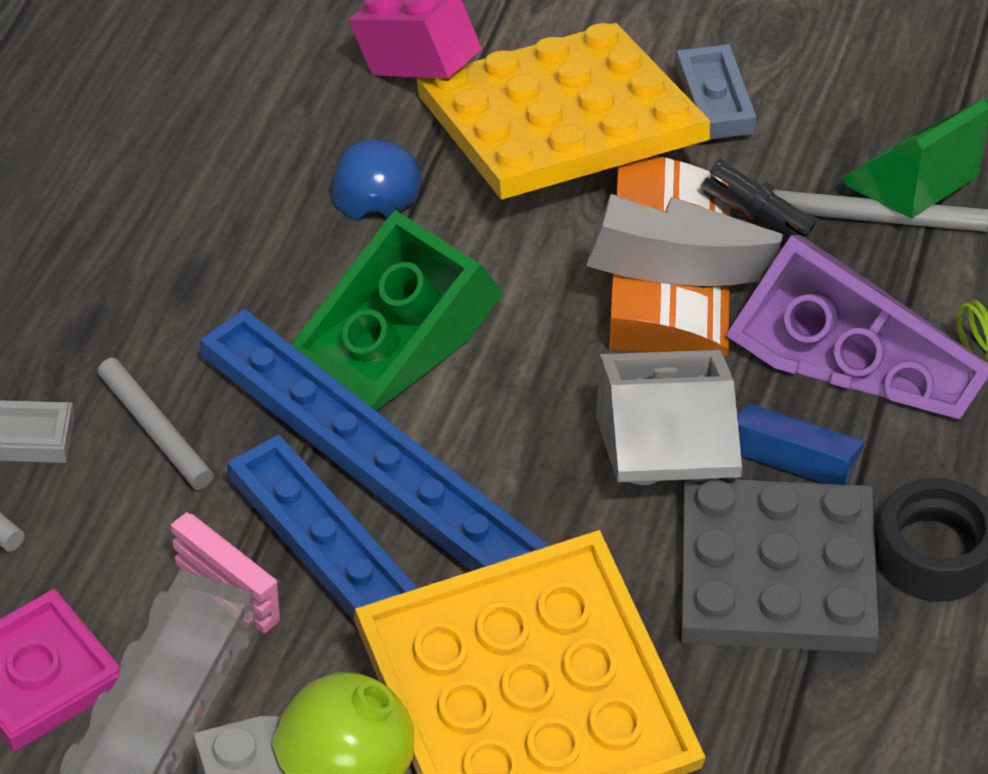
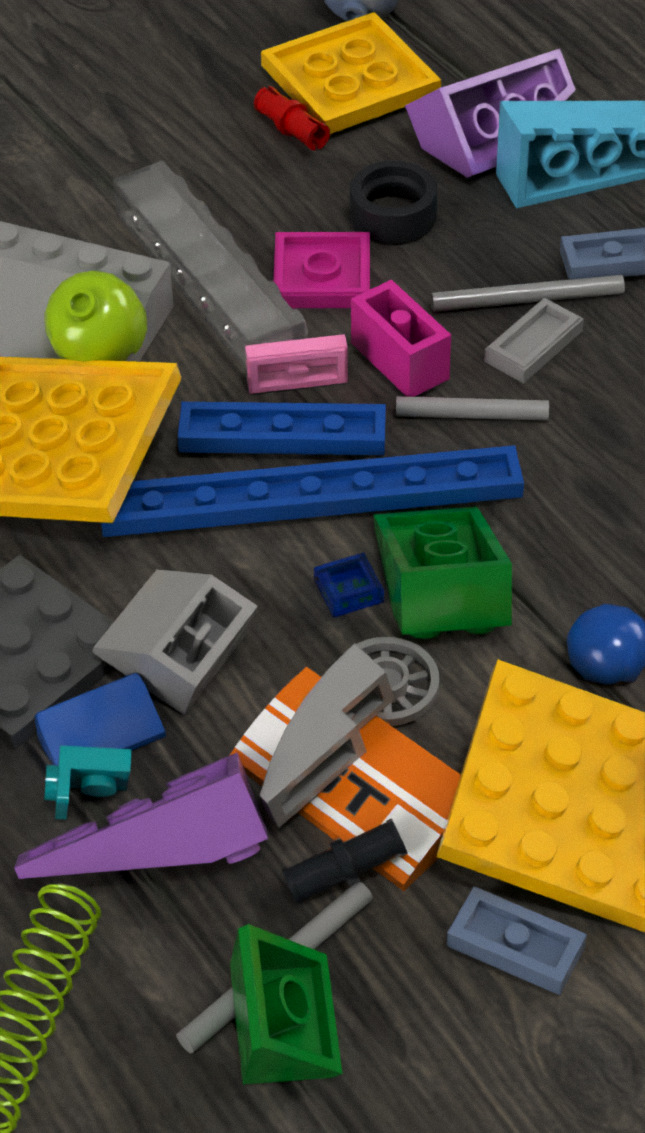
camera: 130 degrees right, 0 degrees up
none -> teal bracket [44,745,131,820]
none -> clear blue tile [314,552,384,618]
none -> dark pink brick [351,279,451,397]
none -> light grey wheel [356,637,439,727]

